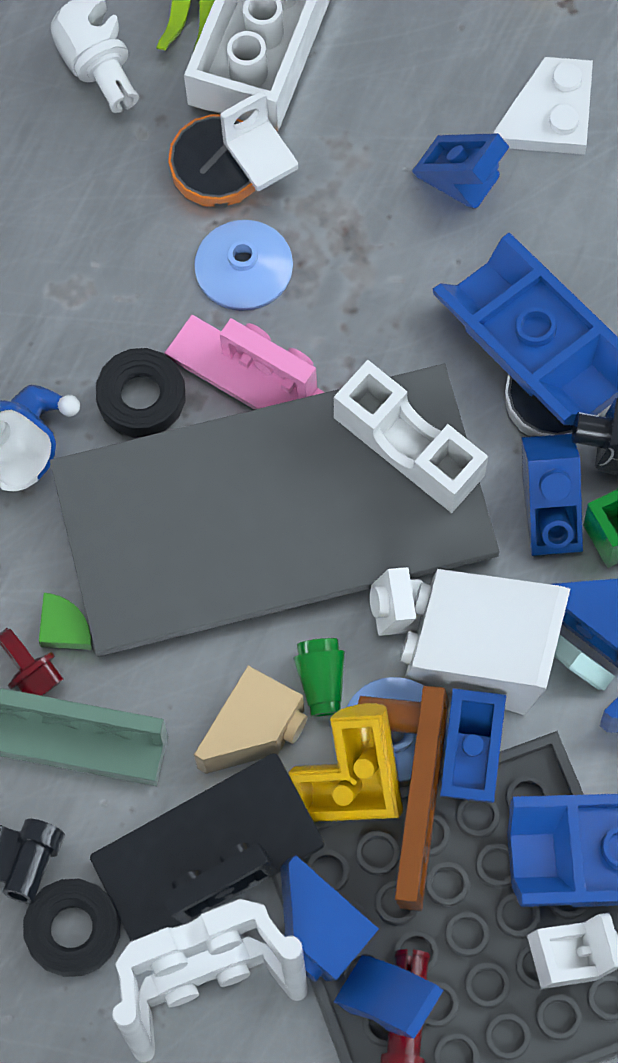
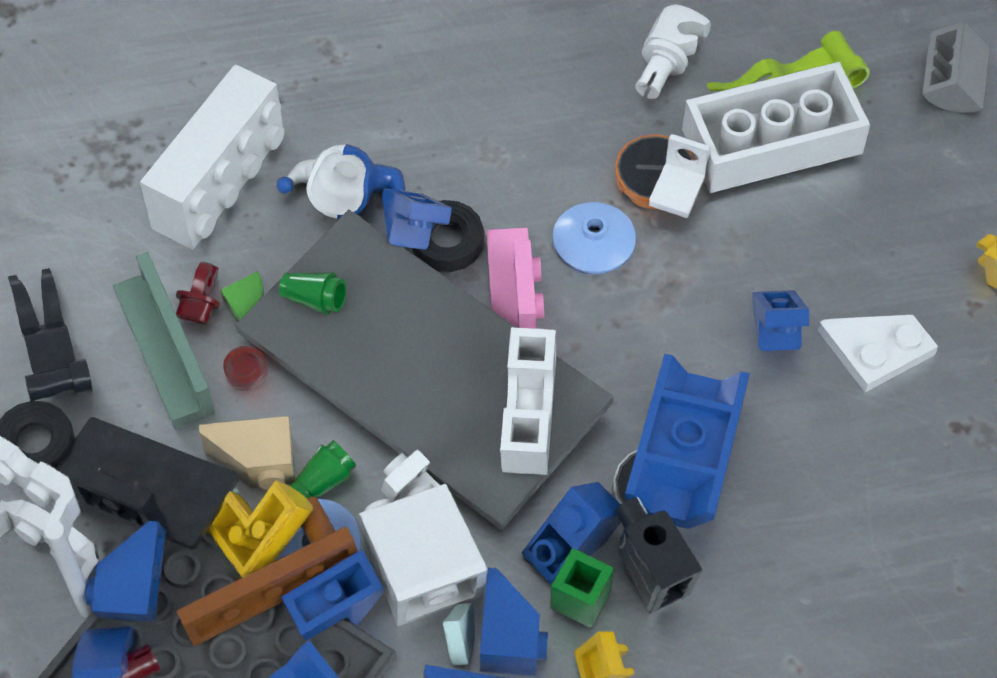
camera: 50 degrees right, 10 degrees down
none -> clear red tile [223,346,268,391]
none -> green cone [279,272,347,315]
none -> slope [382,188,452,249]

